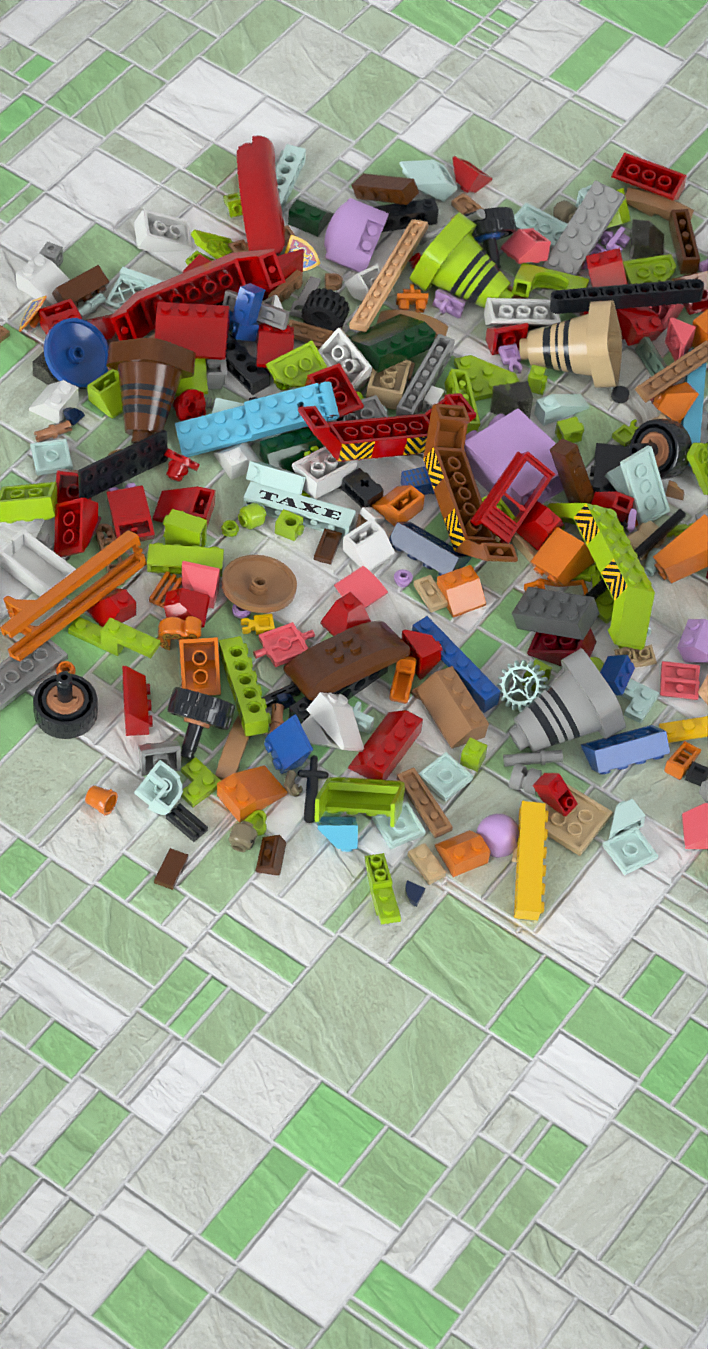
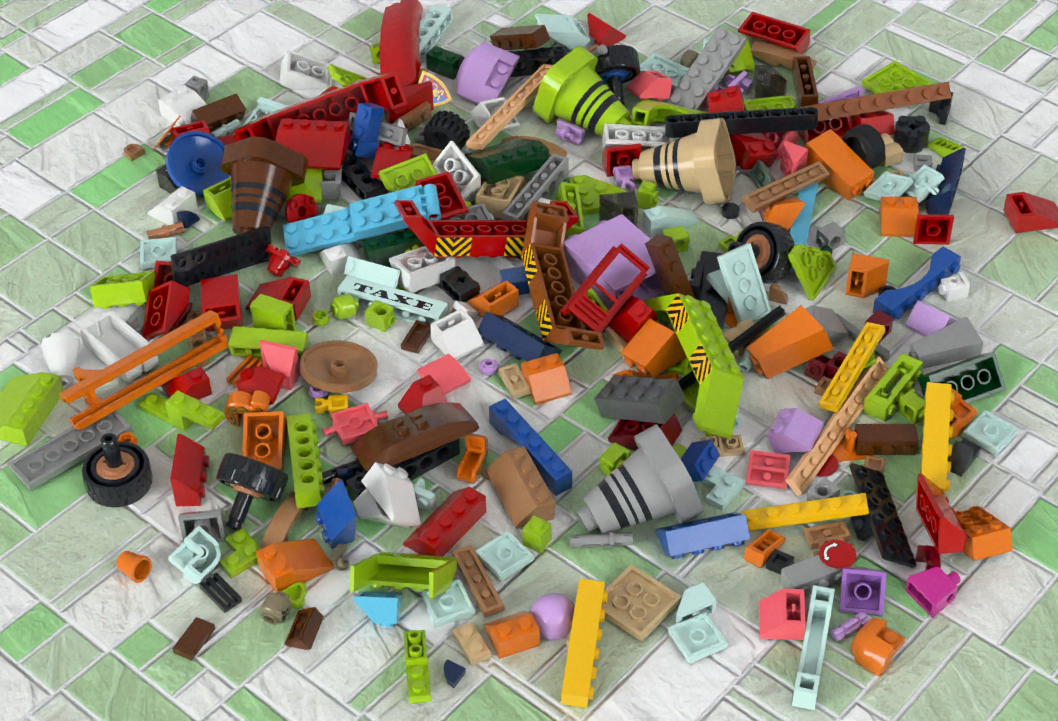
camera: 10 degrees right, 10 degrees down
black sword [297,755,329,823] -> none
medium nougat tile [325,273,343,291] -> none
orange hips [396,284,428,312] -> none
red slope [401,629,442,680] -> none
light aqua gear [497,660,548,712] -> none
light grey wheel [508,763,542,795] -> none
red slope [533,773,578,816] -> none
red slope [591,492,634,522] -> none
lavender piece [627,508,637,532] -> none

